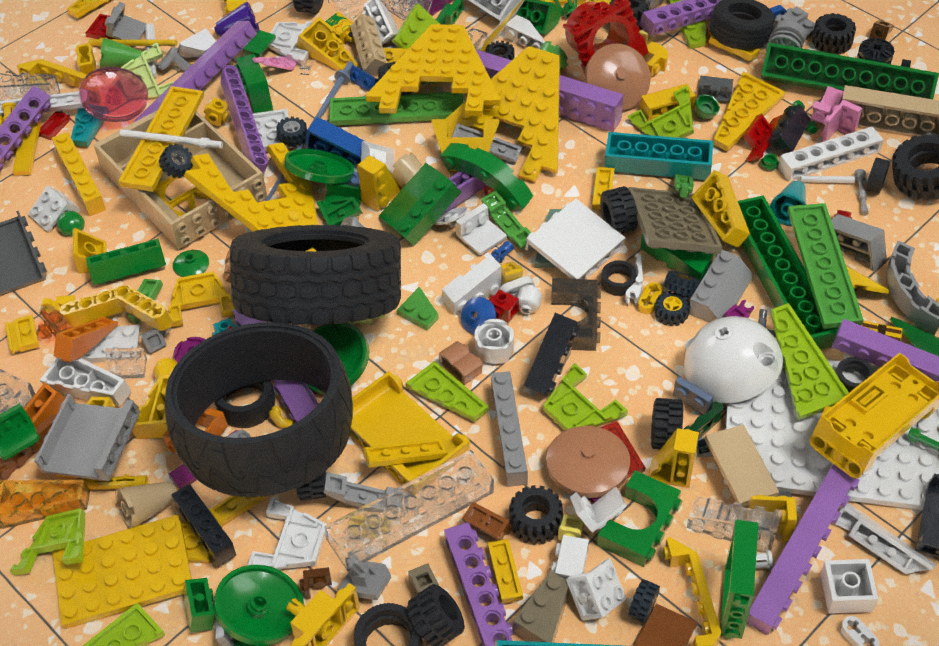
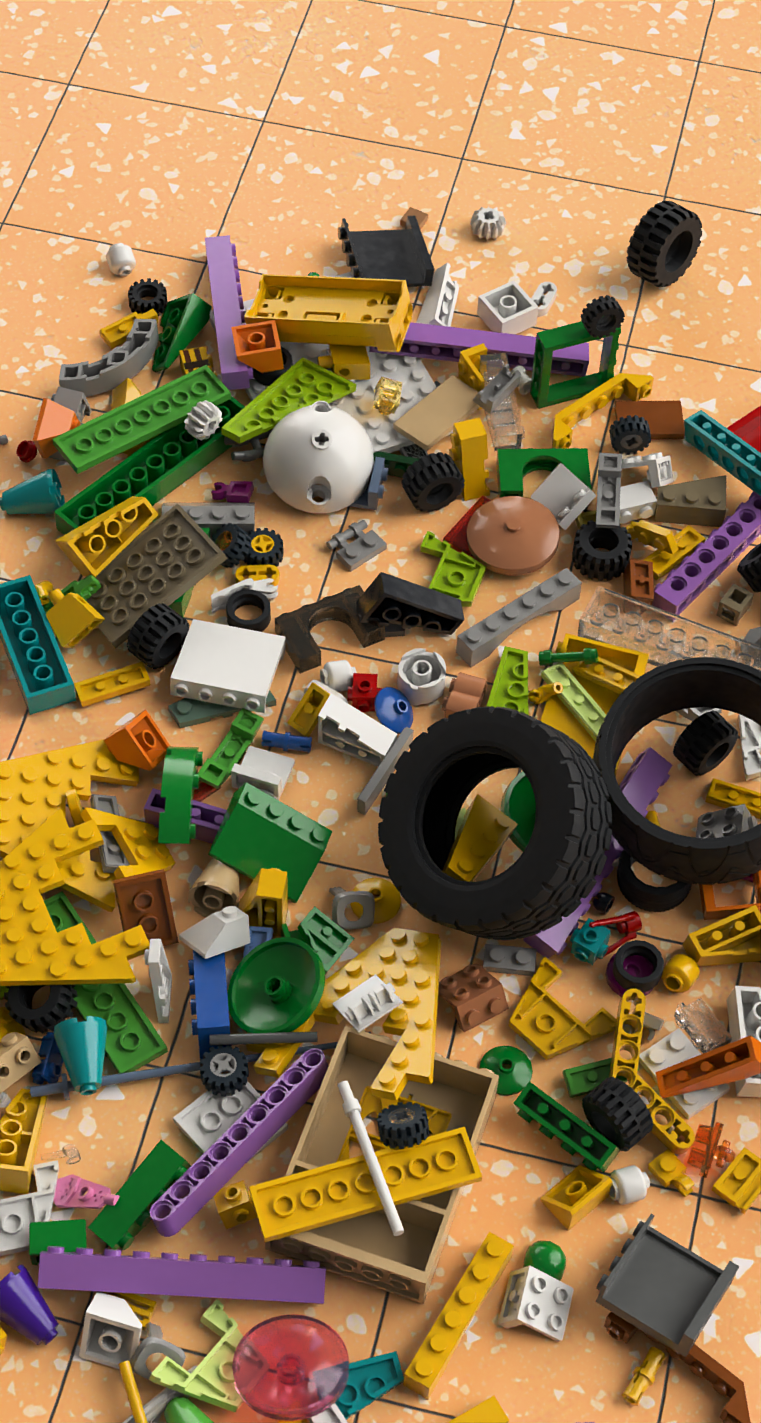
camera: 125 degrees left, 5 degrees up
none -> orange slope [33,398,80,458]
none -> yellow arm [35,581,53,604]
none -> yellow torso [46,588,105,648]
none -> teal cone [54,1016,107,1095]
none -> yellow tile [66,789,84,826]
none -> orange slope [104,710,170,771]
none -> dark orange tile [113,869,179,946]
none -> white wing [145,939,172,1023]
none -> white gear [184,400,222,441]
none -> dark grey bar [209,1031,318,1045]
none -> orange slope [231,320,284,373]
none -> light grey plate [326,520,387,572]
none -> white hinge [332,974,403,1032]
none -> light grey tile [357,727,414,815]
none -> clear yellow brick [373,376,402,415]
none -> light grey hinge [473,364,521,414]
none -> yellow arm [528,682,563,704]
none -> green bar [539,648,598,667]
none -> yellowish green tile [541,662,606,742]
none -> black tyre [581,295,625,338]
none -> black tyre [582,1077,653,1152]
none -> light grey slope [596,453,622,528]
none -> white head [609,1165,650,1205]
none -> black tyre [613,940,664,992]
none -> yellow hinge [625,520,678,554]

